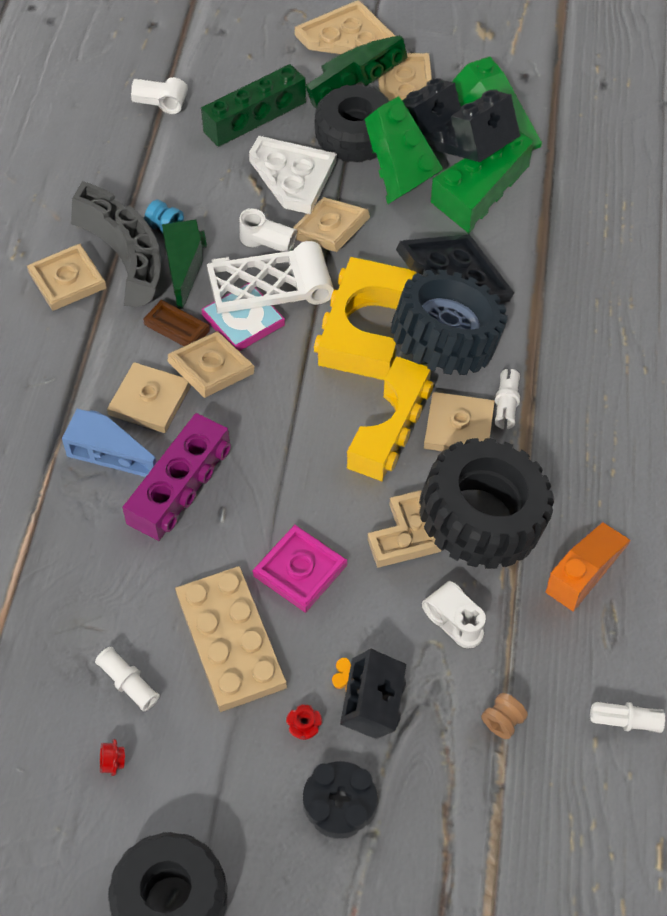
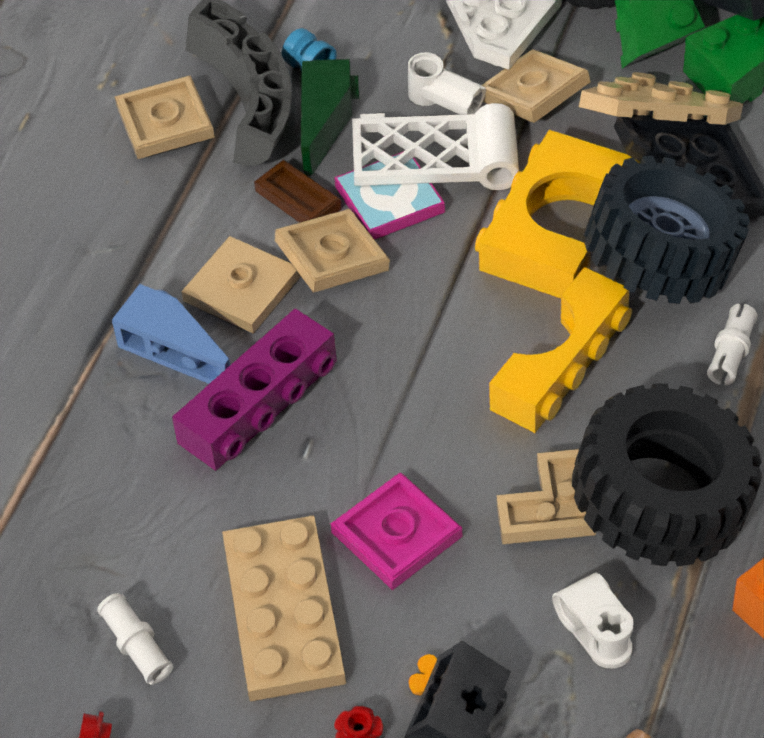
camera: 15 degrees right, 5 degrees down
tan plate [424,392,495,451] -> none
none -> tan plate [579,72,743,125]

